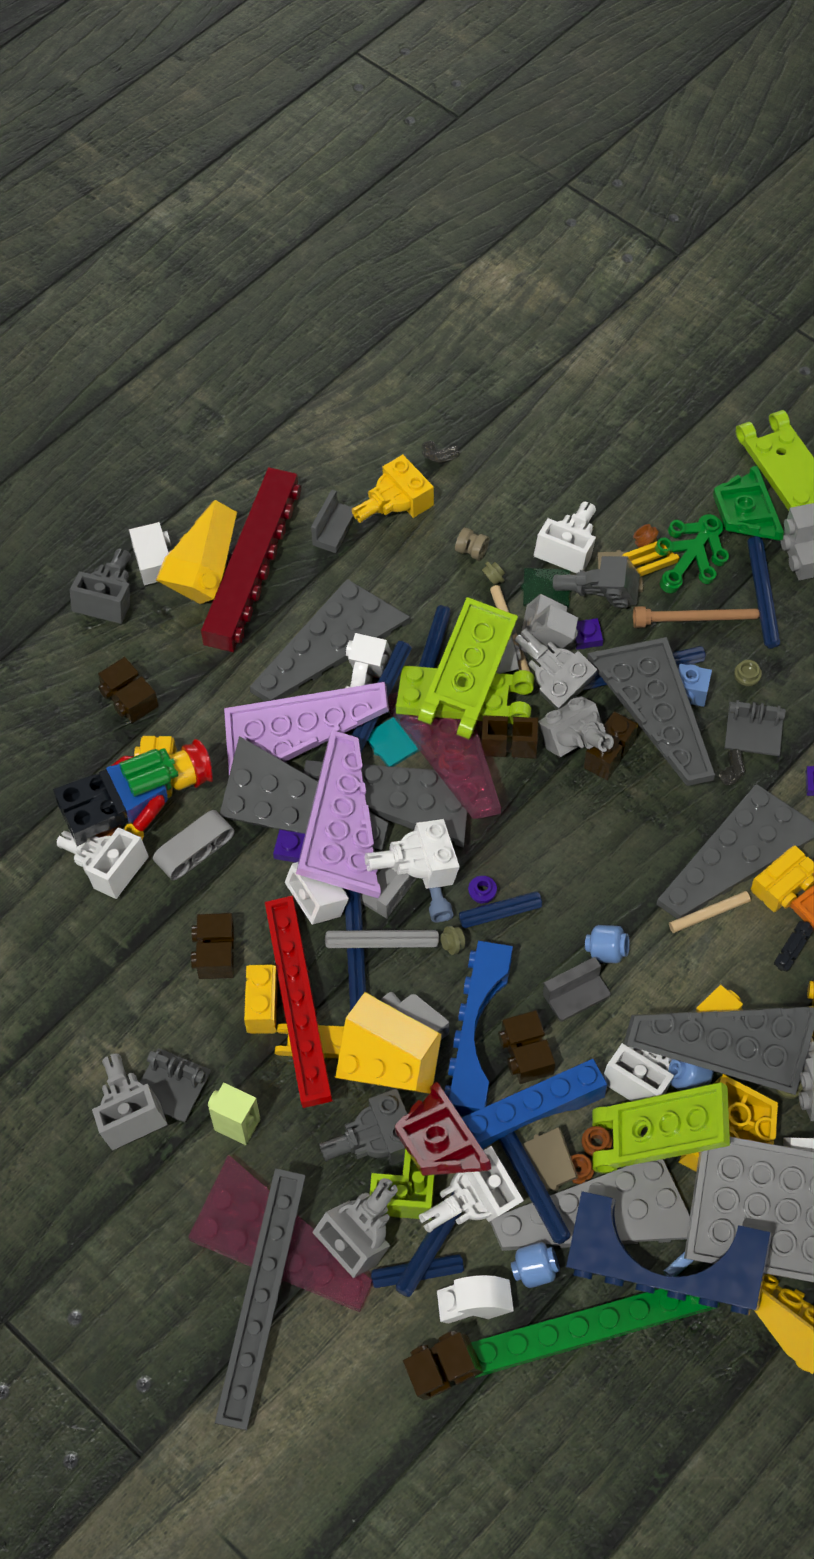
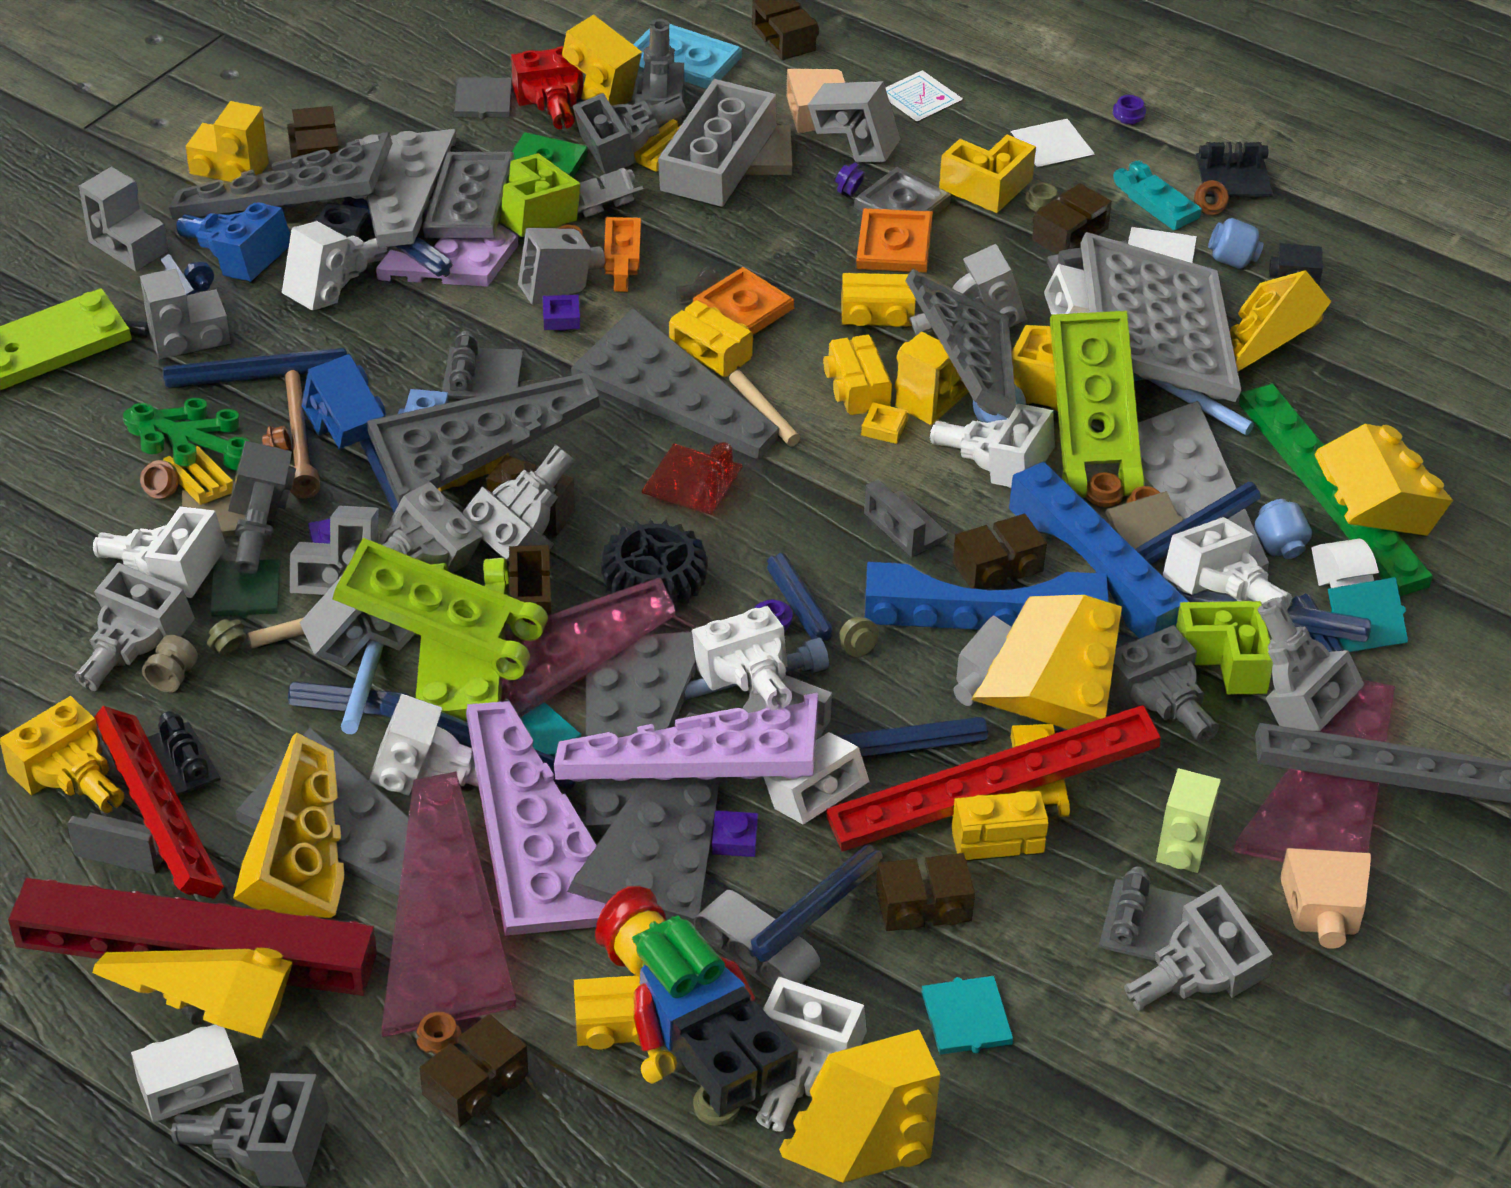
camera: 100 degrees left, 15 degrees down
light grey axle [325,930,439,948] -> none
dark red wing [395,1082,492,1176] -> none
dark brown piece [403,1331,483,1401] -> none
dark blue arch [566,1191,772,1316] -> none
medium blue head [585,925,630,963] -> none
green wing [713,466,784,540] -> none
olive plate [734,660,762,686] -> none
black axle [774,921,814,972] -> none
none -> light grey brick [74,563,195,691]
none -> red plate [94,706,224,899]
none -> black hinge [109,711,221,796]
none -> yellow wedge [233,733,344,918]
none -> dark orange plate [262,426,293,455]
none -> blue brick [302,354,386,449]
none -> light blue bar [341,639,384,734]
none -> clear pink wing [382,771,516,1037]
none -> dark orange plate [416,1012,462,1054]
none -> black gear [601,519,708,613]
none -> clear red hinge [642,442,743,515]
none -> dark blue axle [749,845,883,962]
none -> yellow wedge [779,1030,940,1183]
none -> yellow brick [823,334,892,415]
none -> yellow tile [861,402,908,444]
none -> teal piece [921,976,1013,1055]
none -> light nougat torso [1281,848,1371,949]
none -> yellow wedge [1314,424,1453,536]
none -> teal piece [1328,577,1408,652]

